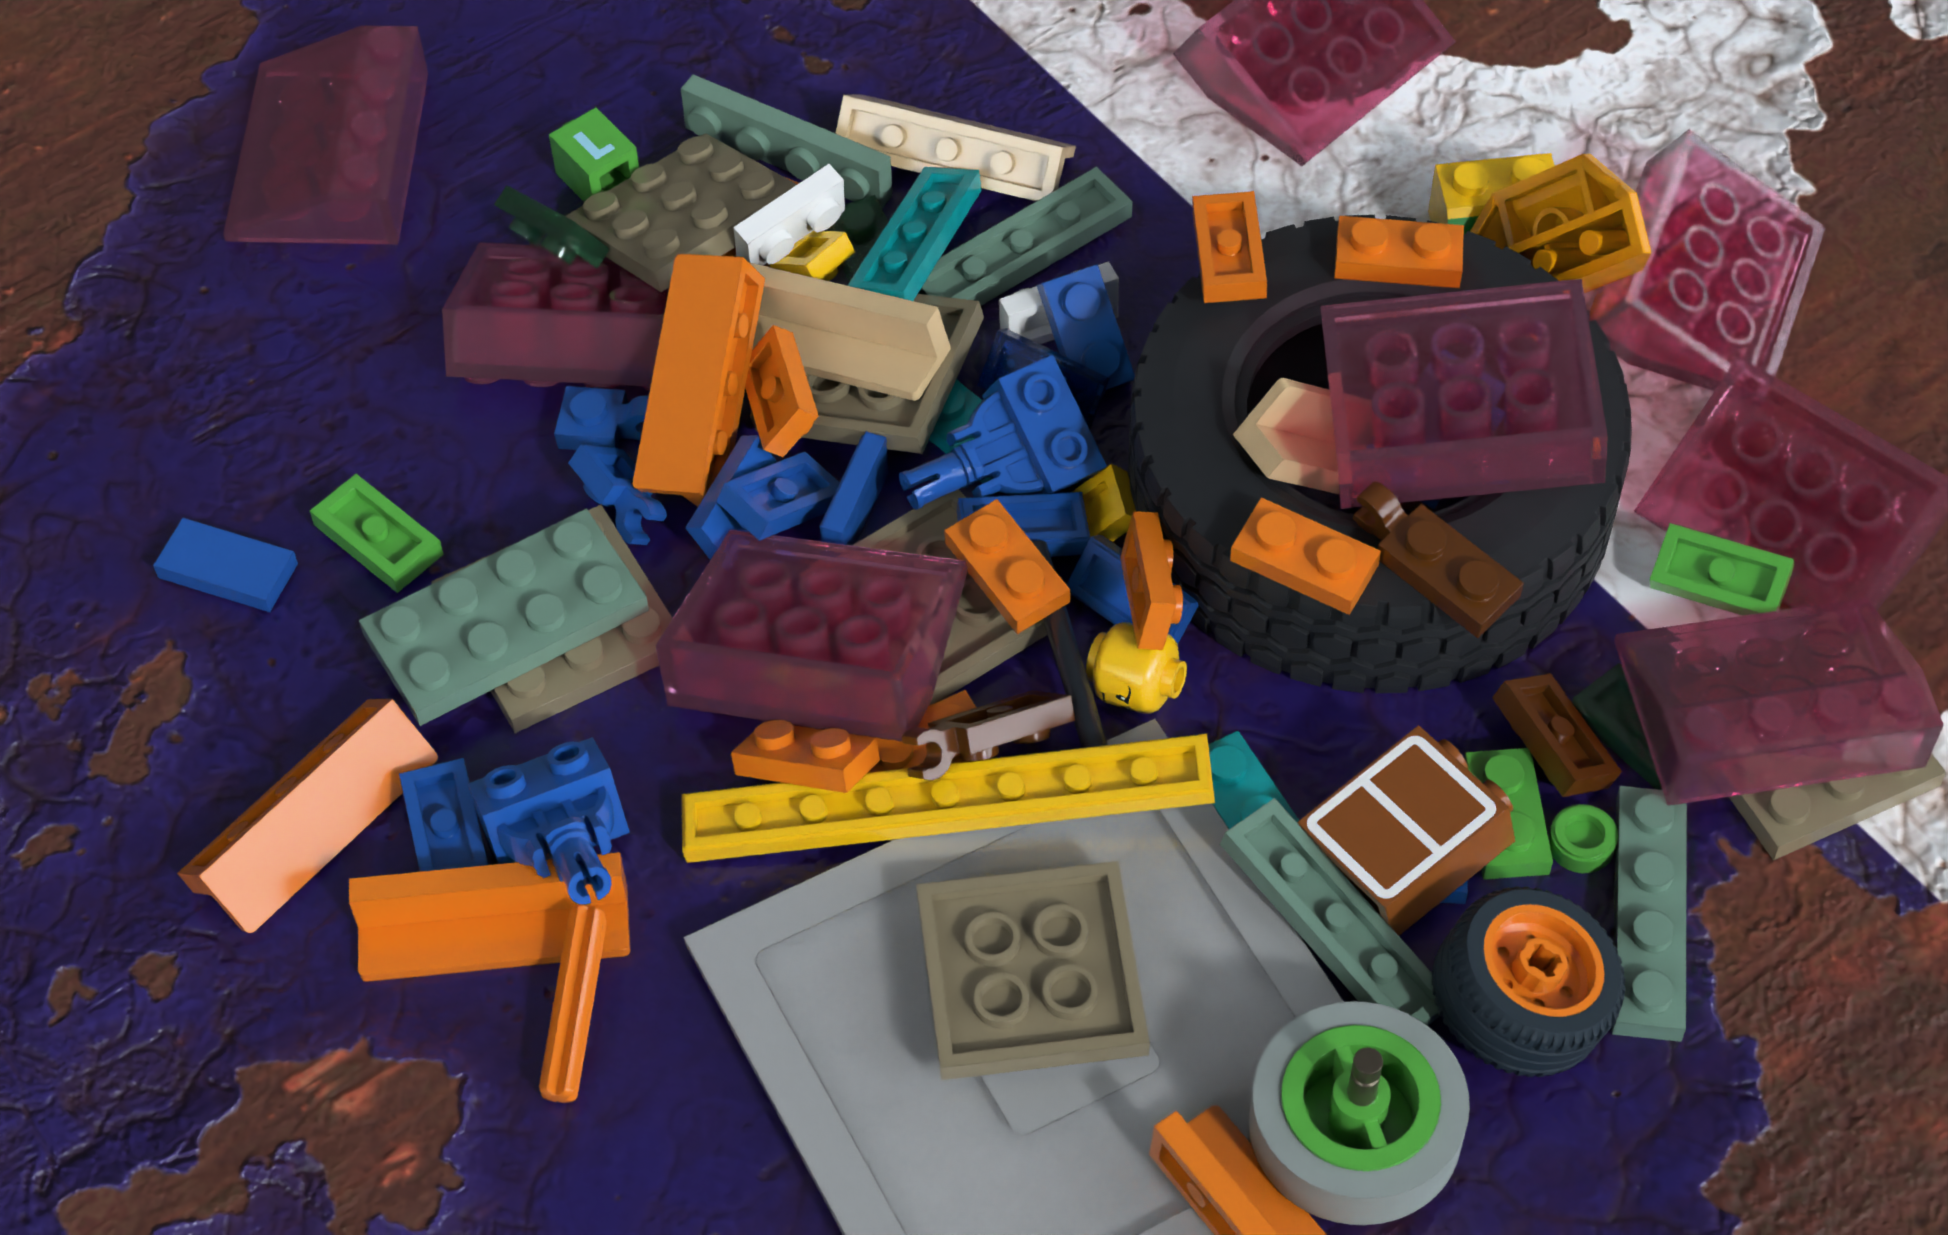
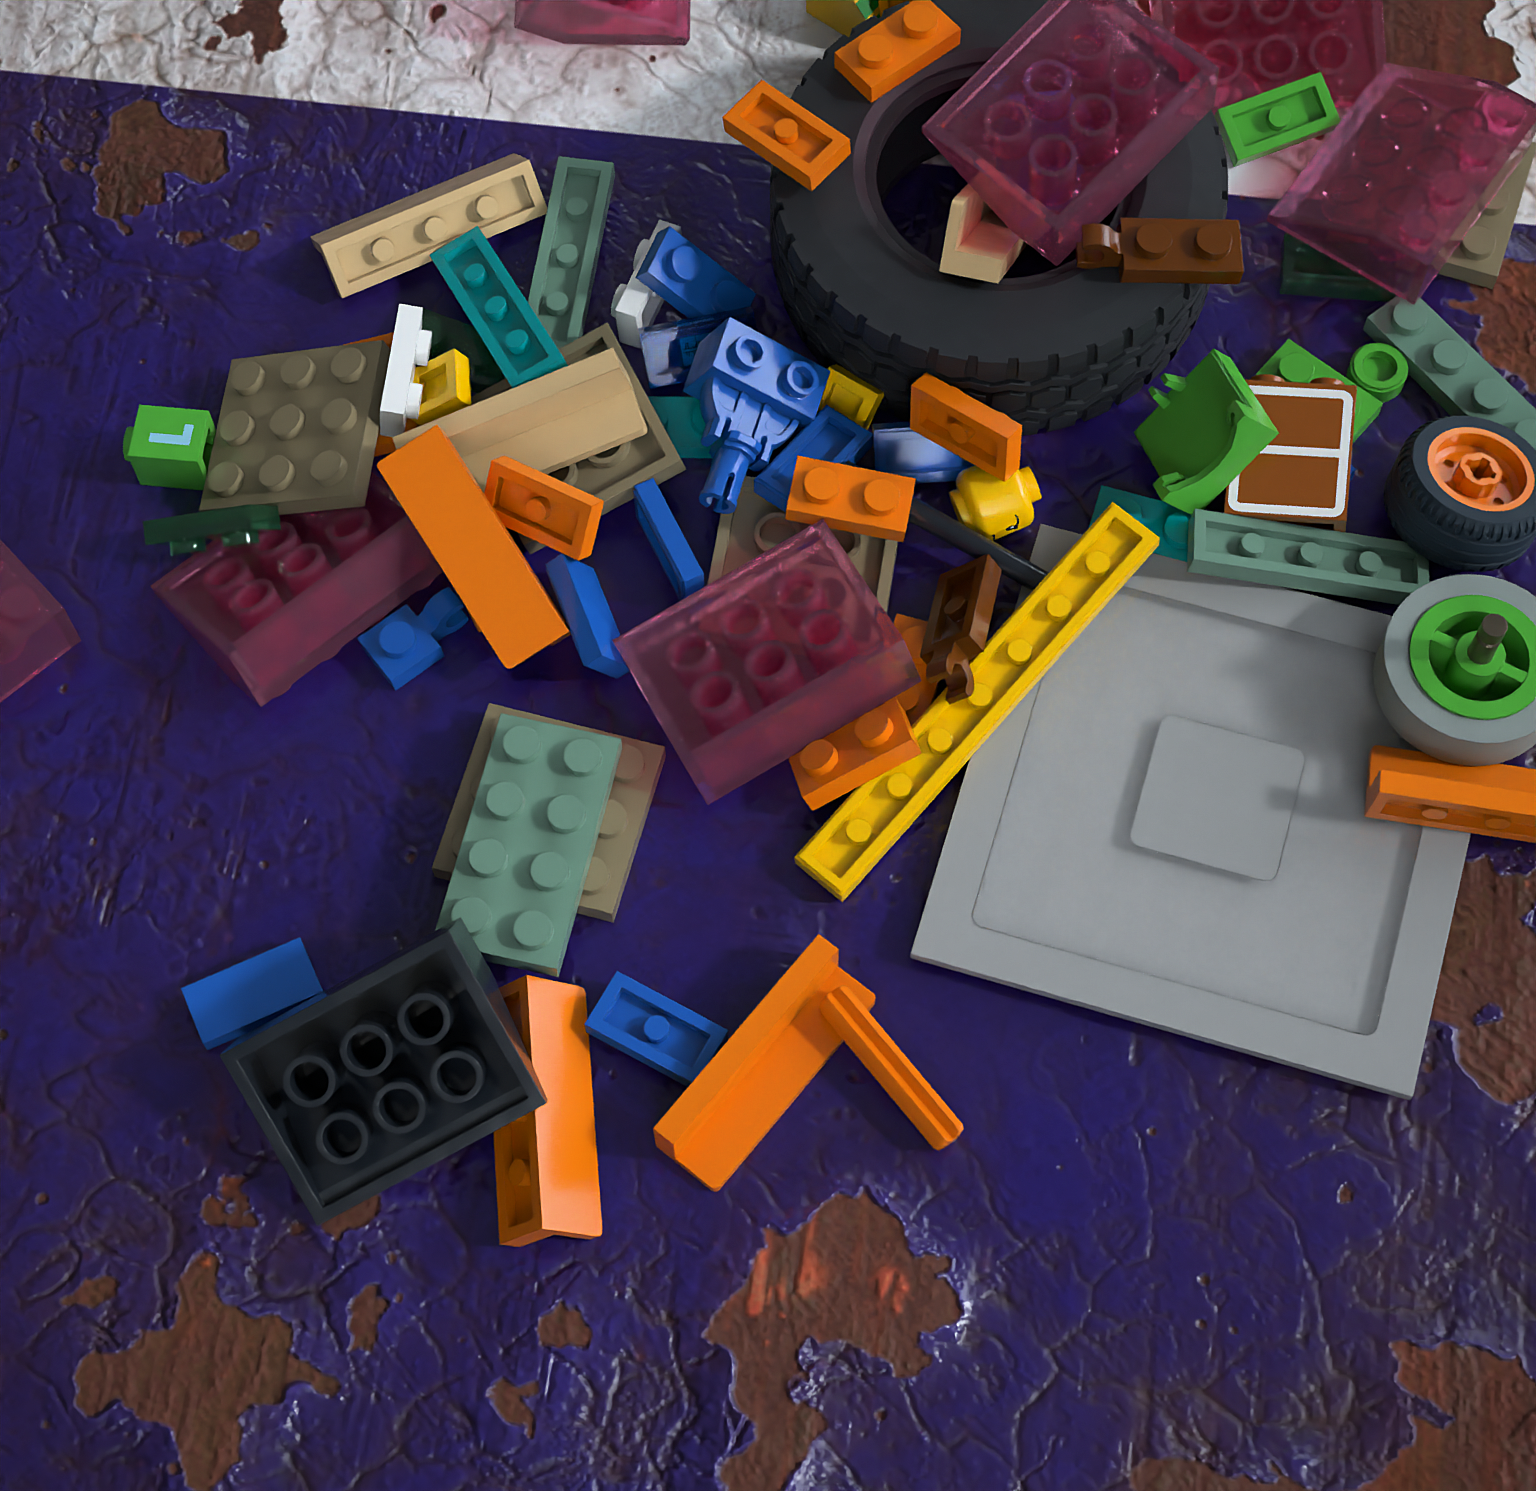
camera: 45 degrees left, 10 degrees up
bright green plate [310,474,444,593] -> none
blue brick [467,737,630,905] -> none
blue plate [568,444,667,545] -> none
sand green plate [681,74,892,211] -> none
blue plate [716,452,840,541] -> none
dark tan plate [916,861,1150,1080] -> none
orange plate [1230,497,1381,615] -> none
reddish brown plate [1492,673,1622,797] -> none
none -> black slope [220,917,548,1226]
none -> bright green piece [1134,348,1279,515]

